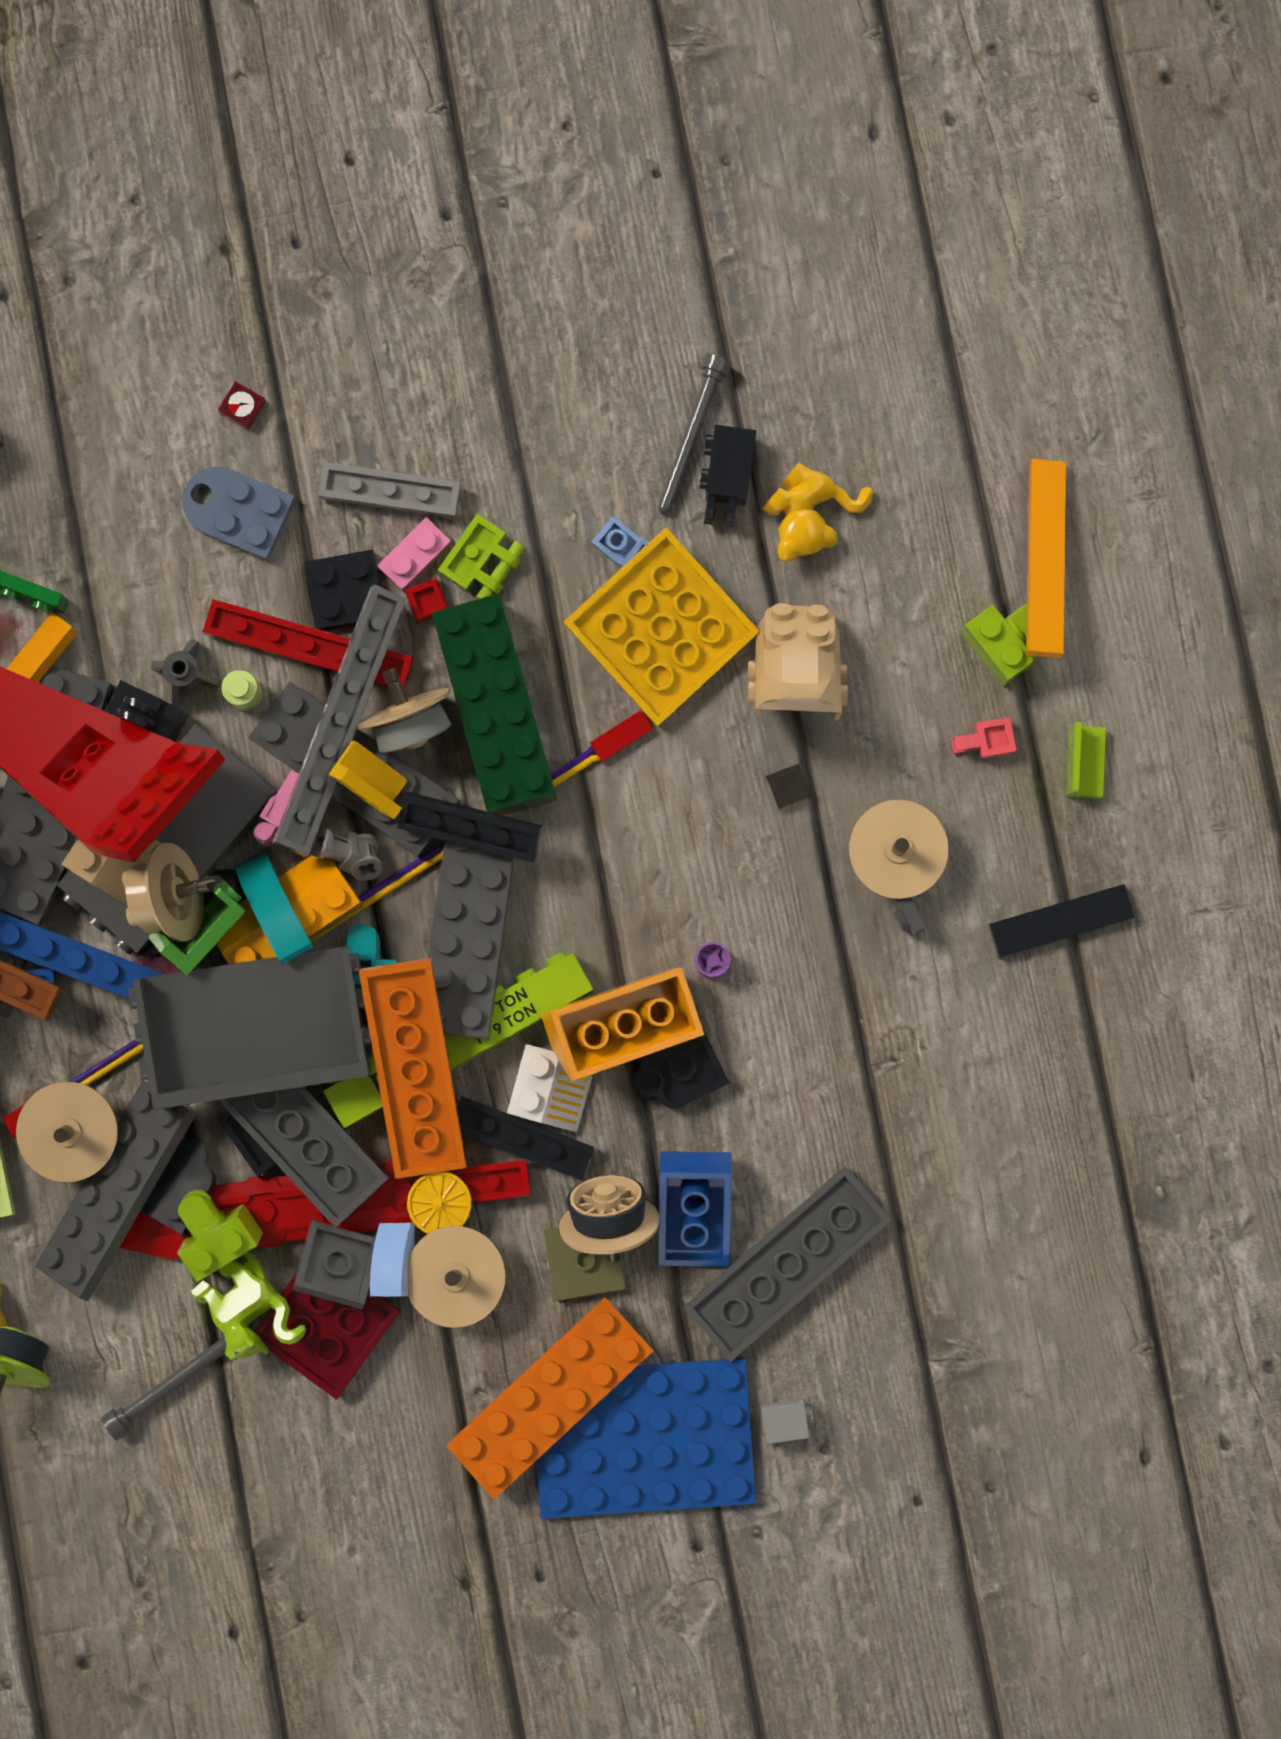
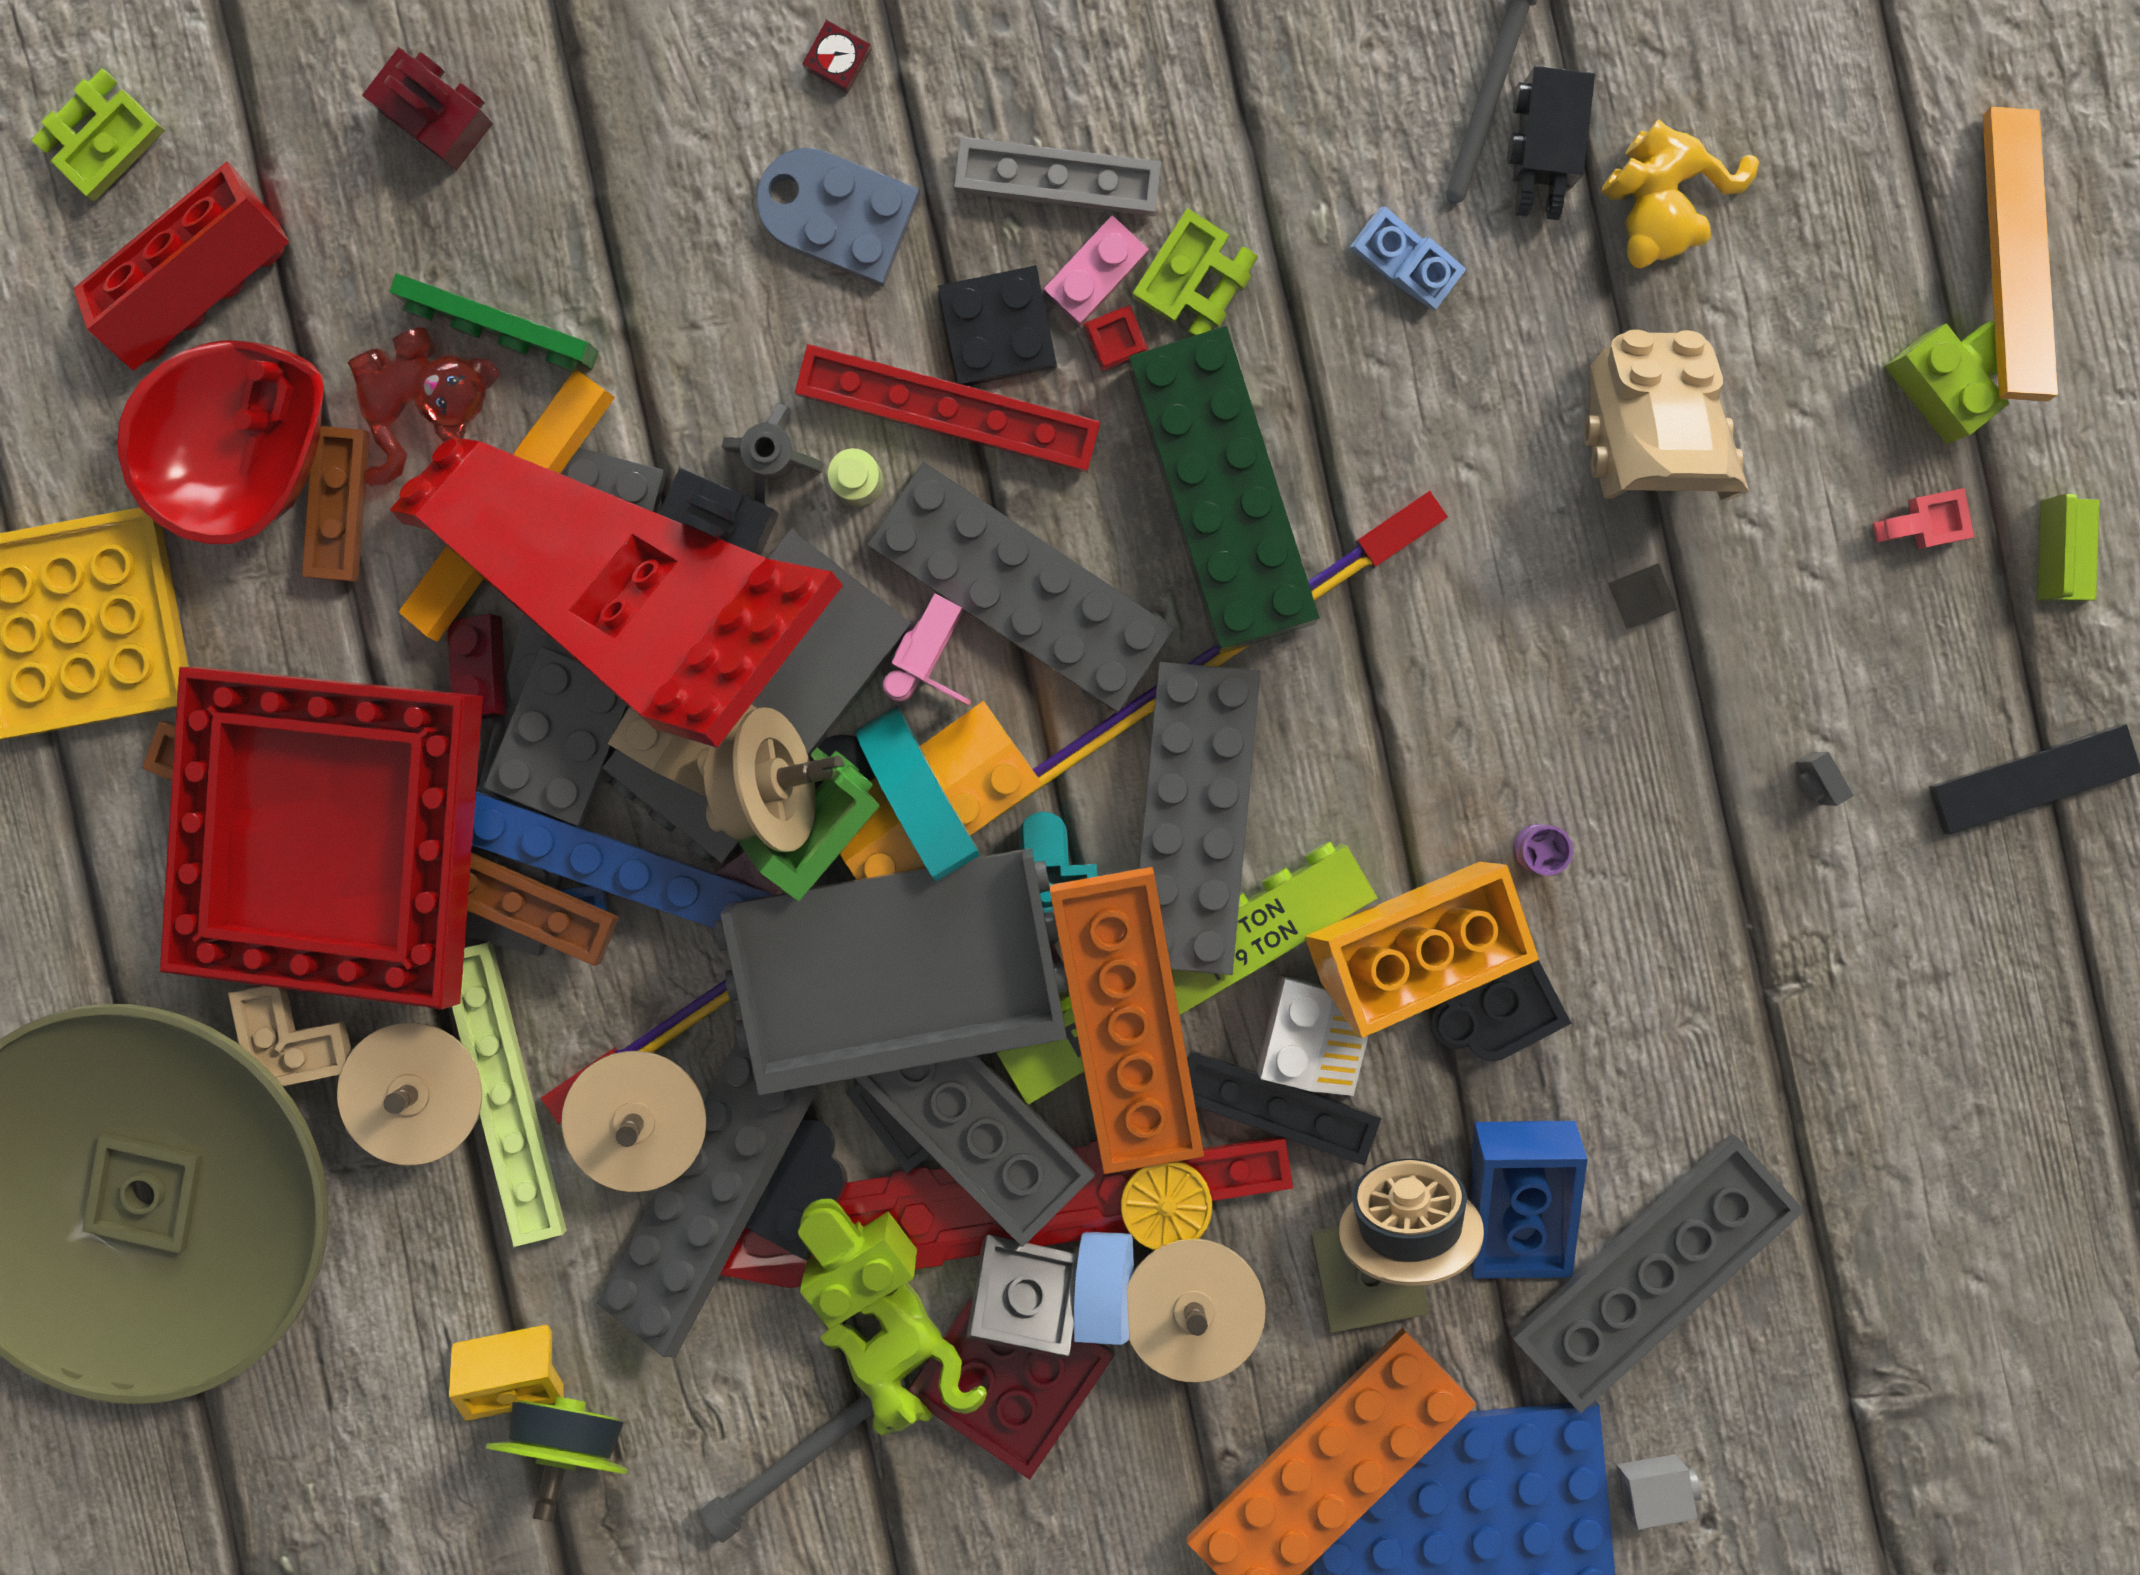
camera: 15 degrees left, 5 degrees up
dark grey plate [272,584,406,857] -> none
light grey connector [311,827,383,881] -> none
yellow panel [328,741,407,819] -> none
piece [357,668,451,753] -> none
black plate [397,792,543,862] -> none
yellow plate [562,527,760,726] -> none
tan piece [849,800,948,899] -> none

